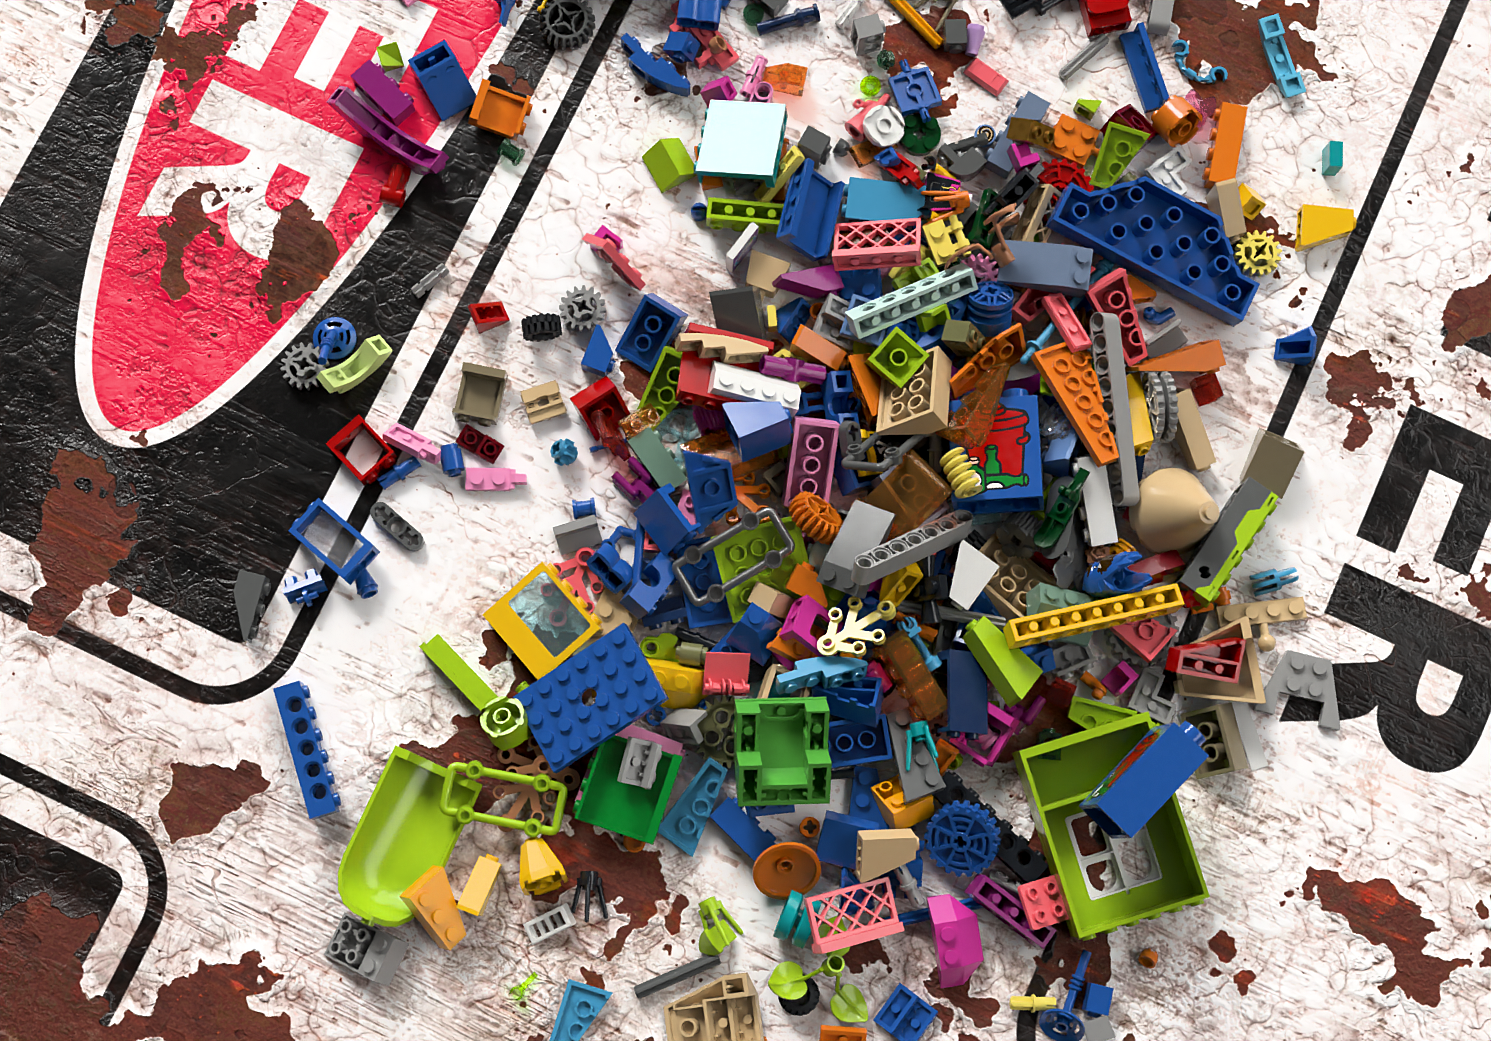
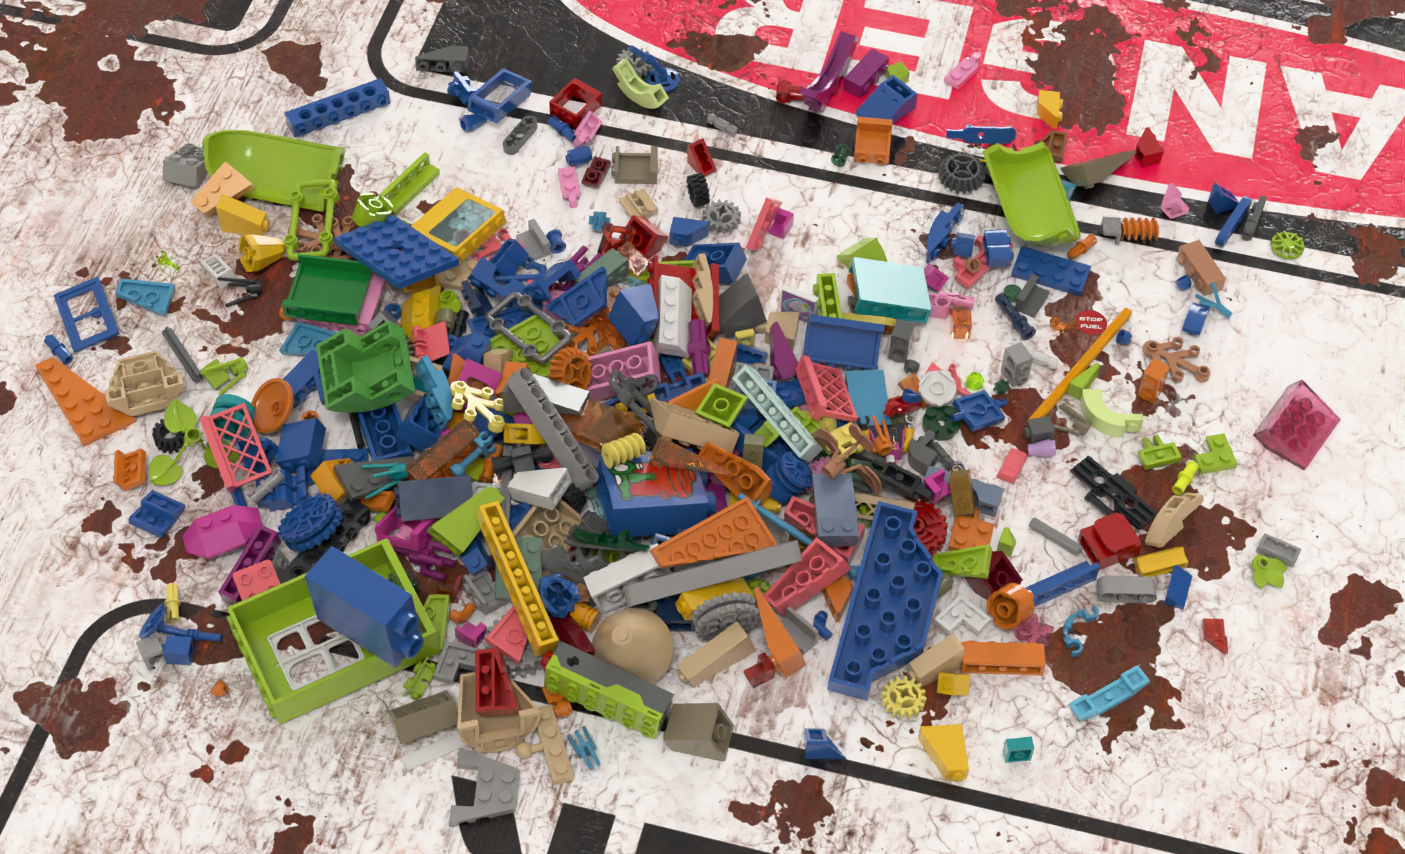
camera: 85 degrees right, 25 degrees down
light grey bracket [617,736,662,789] -> none
tan slope [855,829,919,883] -> none
coral tile [1041,292,1093,353] -> none

